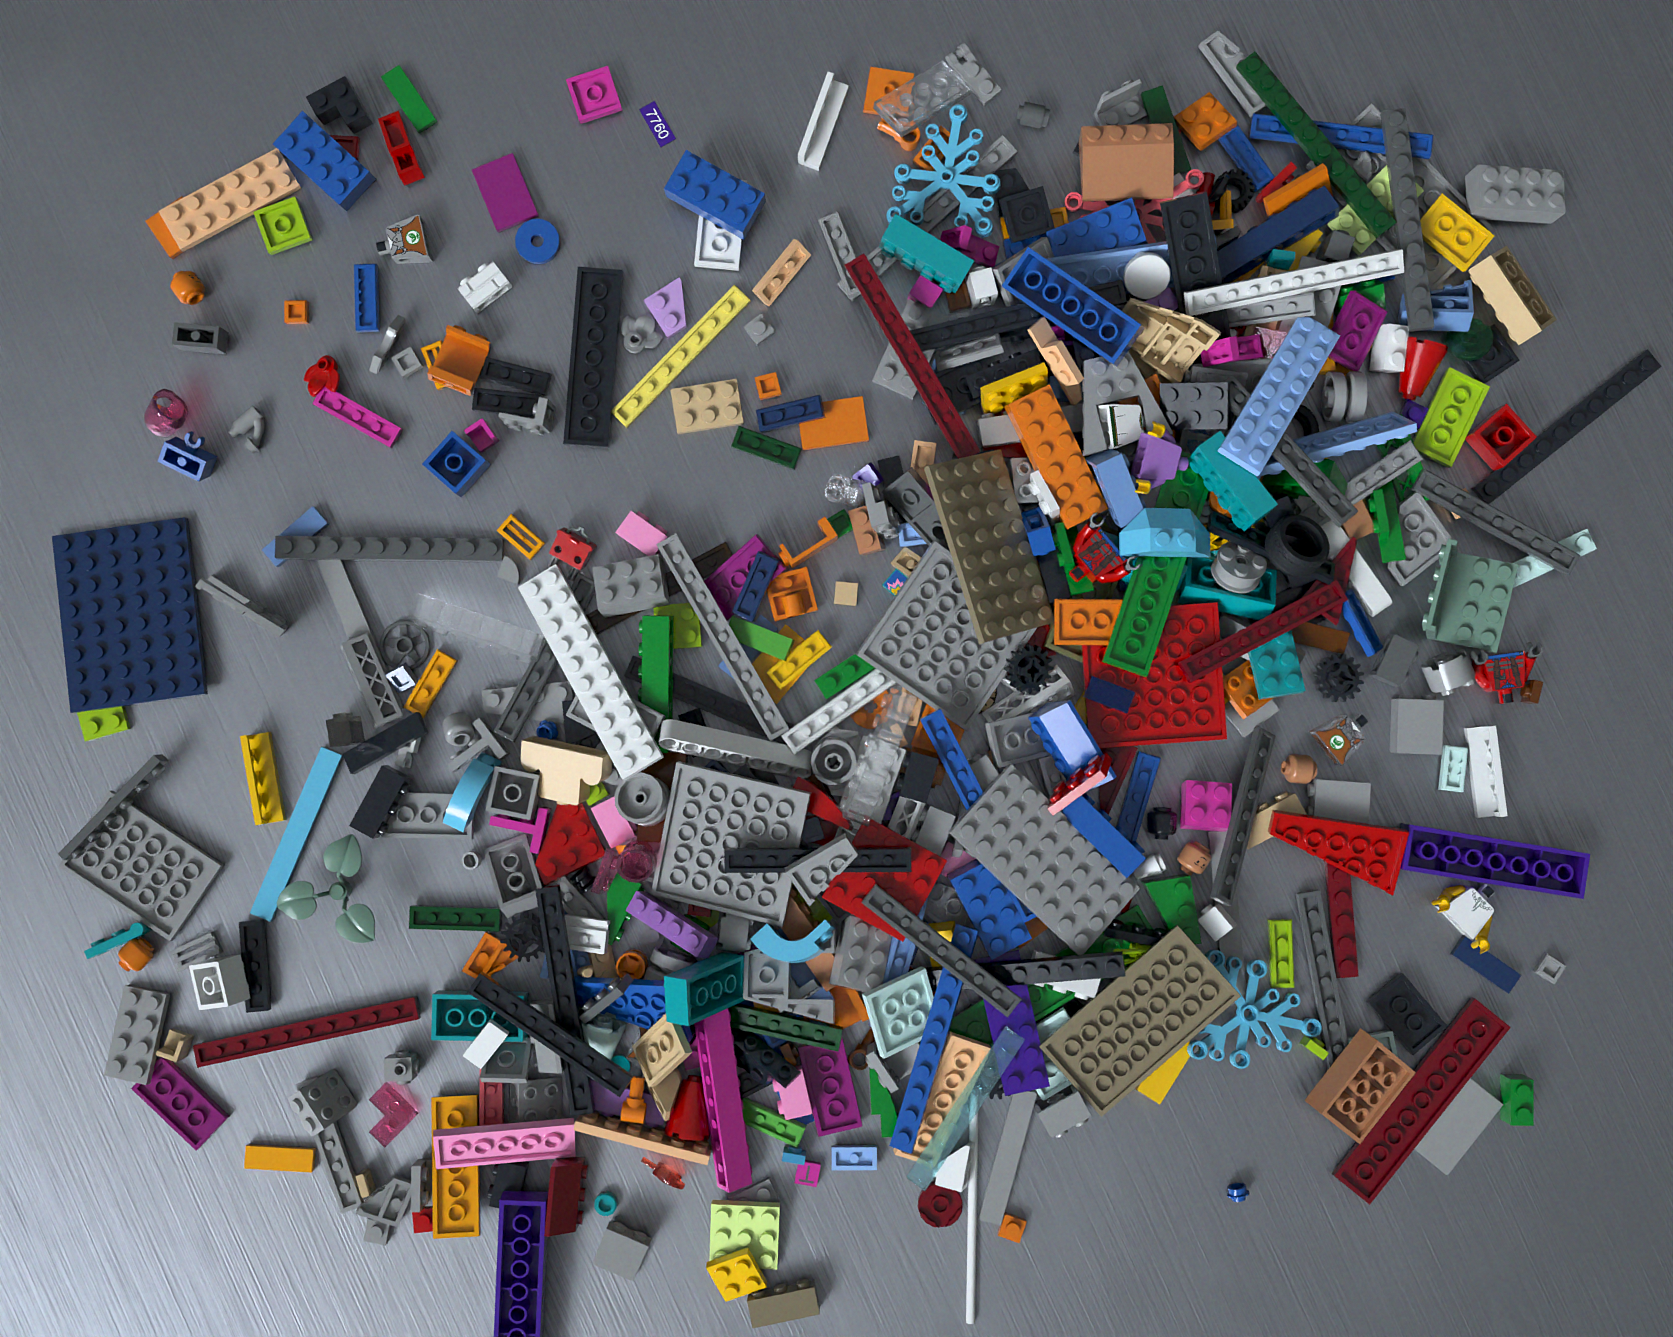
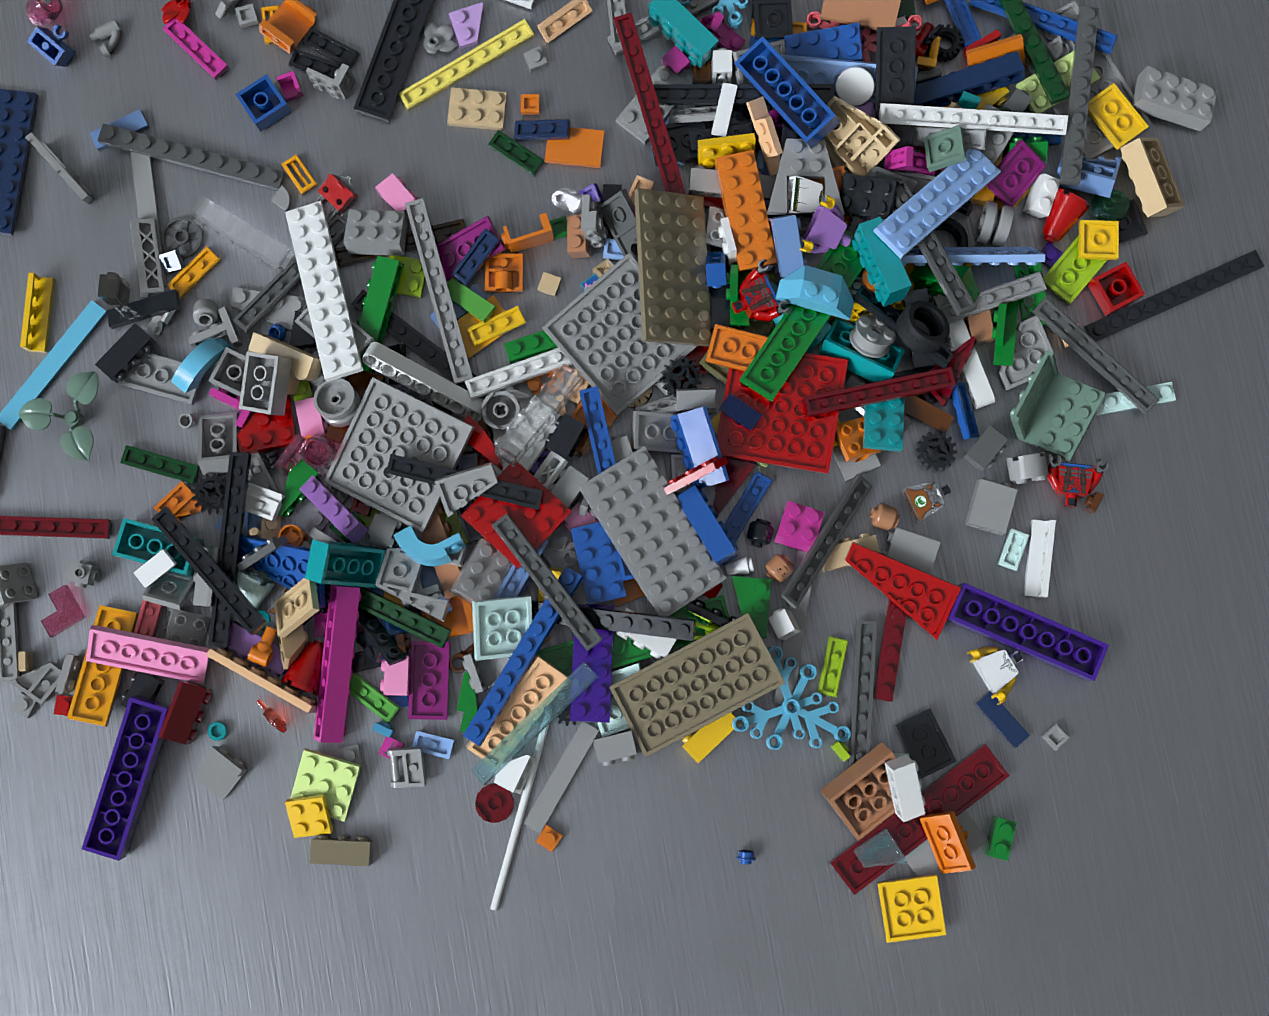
camera: 15 degrees right, 5 degrees down
none -> light grey brick [239,351,292,416]
none -> light grey plate [387,746,426,788]
none -> light grey tile [676,388,716,410]
none -> white sticker [711,83,737,137]
none -> clear light blue wing [853,828,908,868]
none -> yellow plate [877,874,946,943]
none -> white brick [885,755,925,822]
none -> orange plate [920,811,976,874]
none -> sand green plate [923,125,967,172]
none -> yellow plate [1078,220,1119,260]

